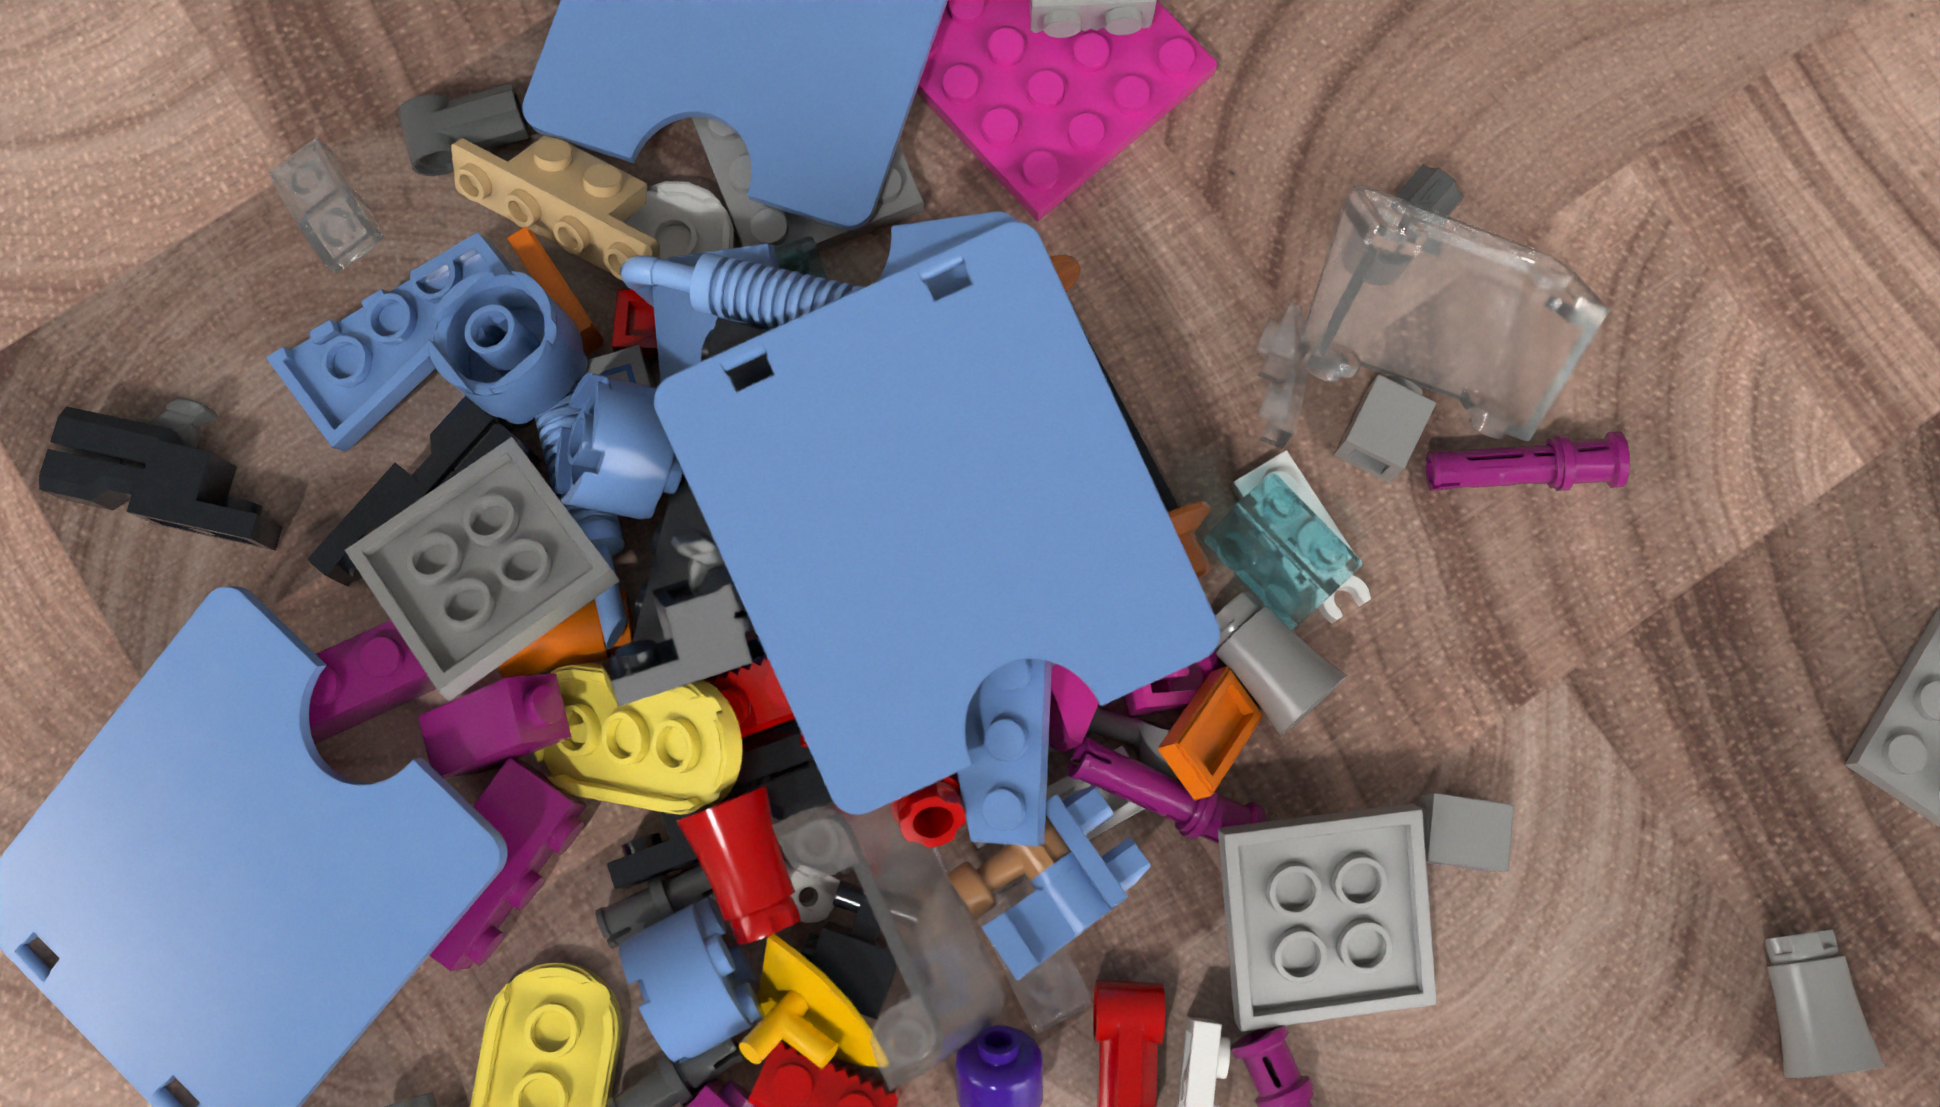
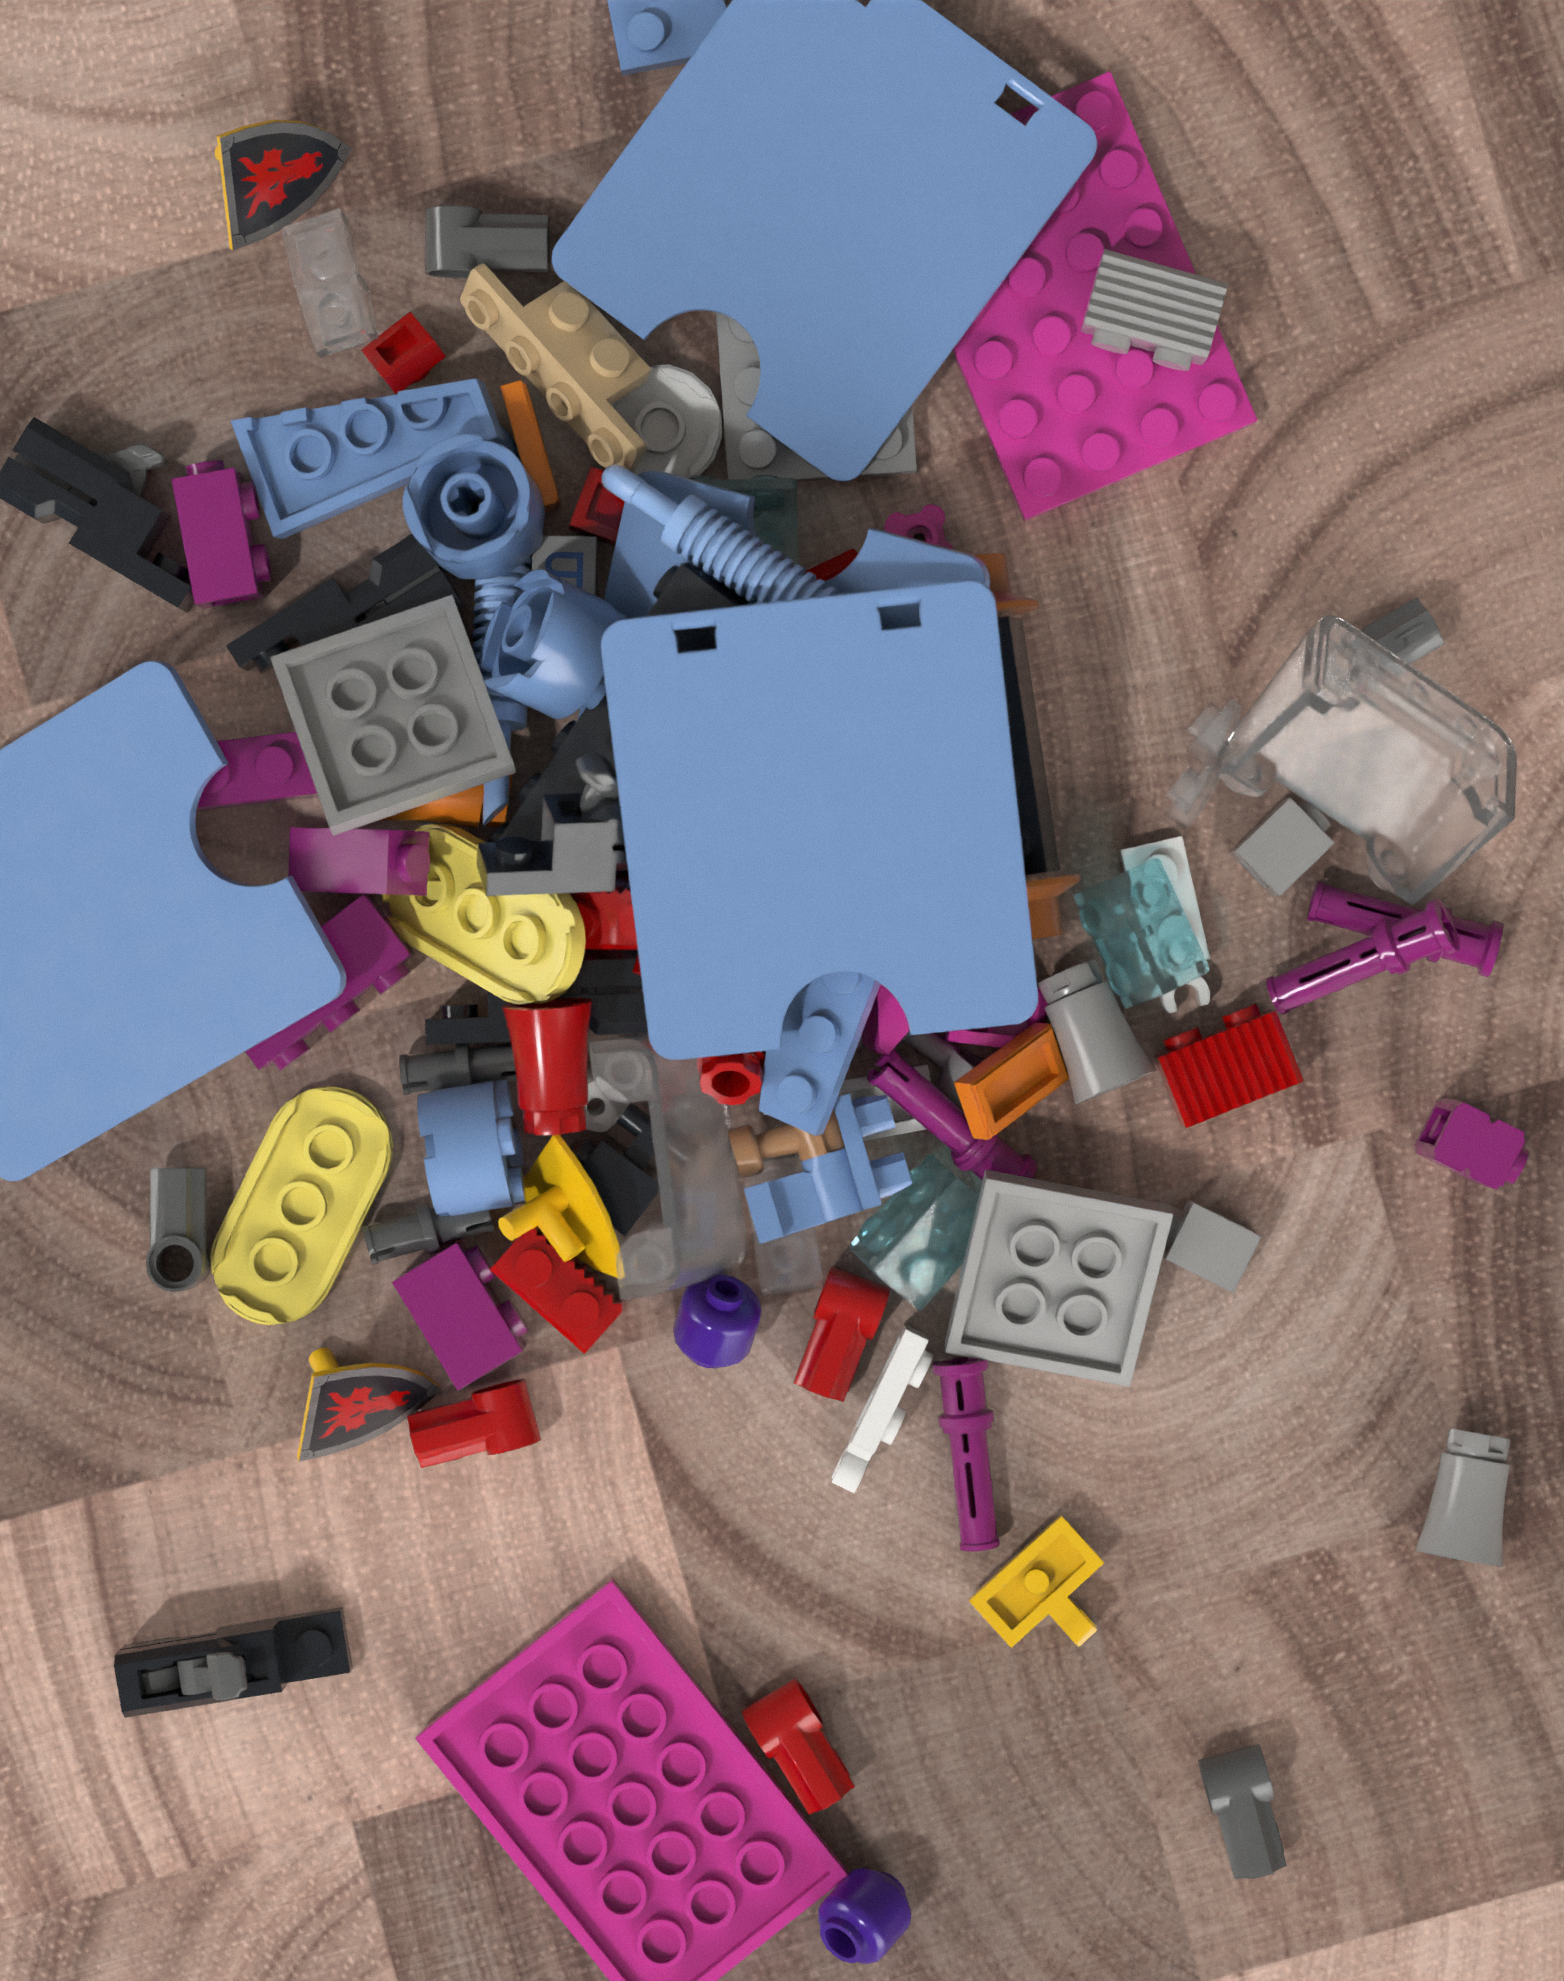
camera: 20 degrees right, 10 degrees up
none -> magenta brick [172,460,272,609]
none -> shield [215,119,352,251]
none -> red plate [361,312,446,395]
none -> clear light blue bracket [849,1155,979,1312]
none -> red brick [1154,1003,1304,1128]
none -> magenta pin [1266,898,1460,1015]
none -> magenta brick [1414,1097,1529,1190]

